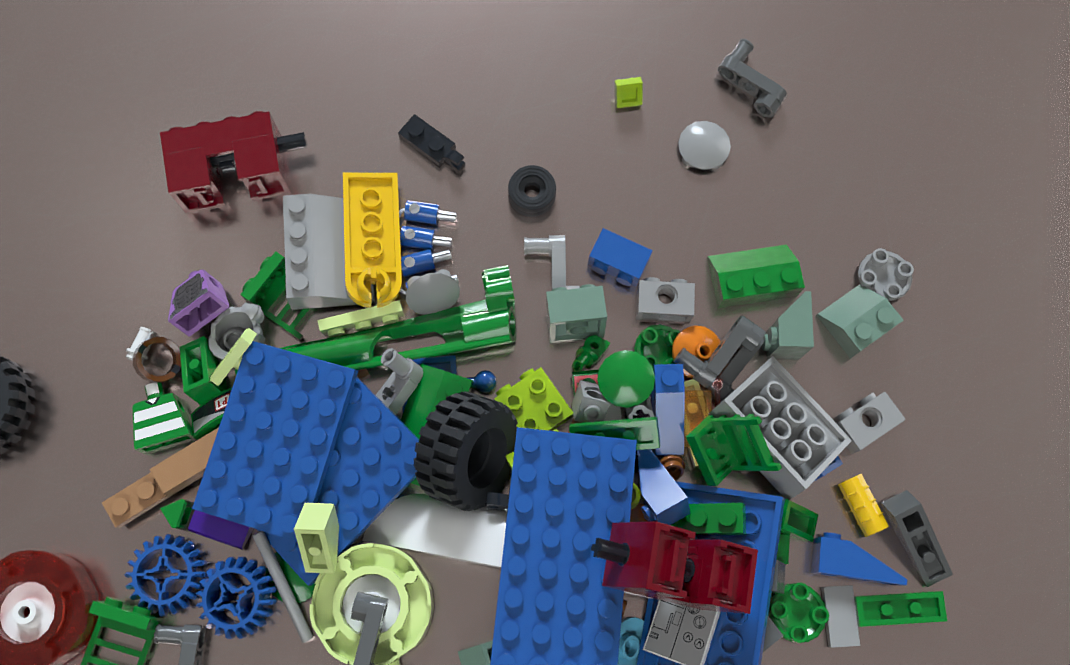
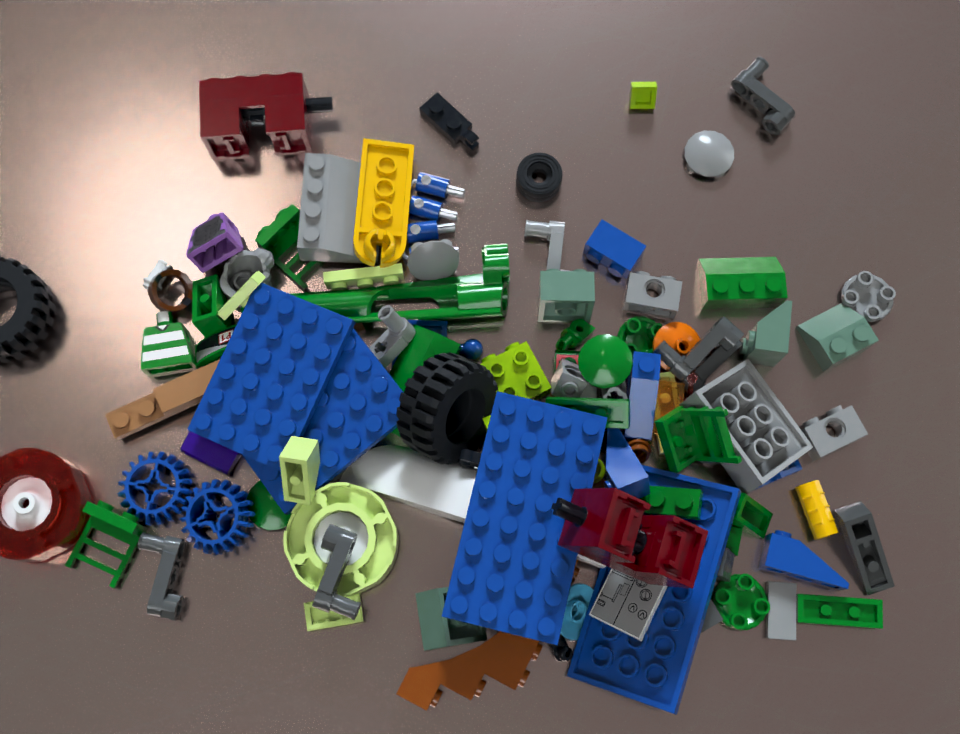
camera: 10 degrees right, 0 degrees up
green slope [160,499,194,531] -> none
light grey bar [252,531,313,643] -> none

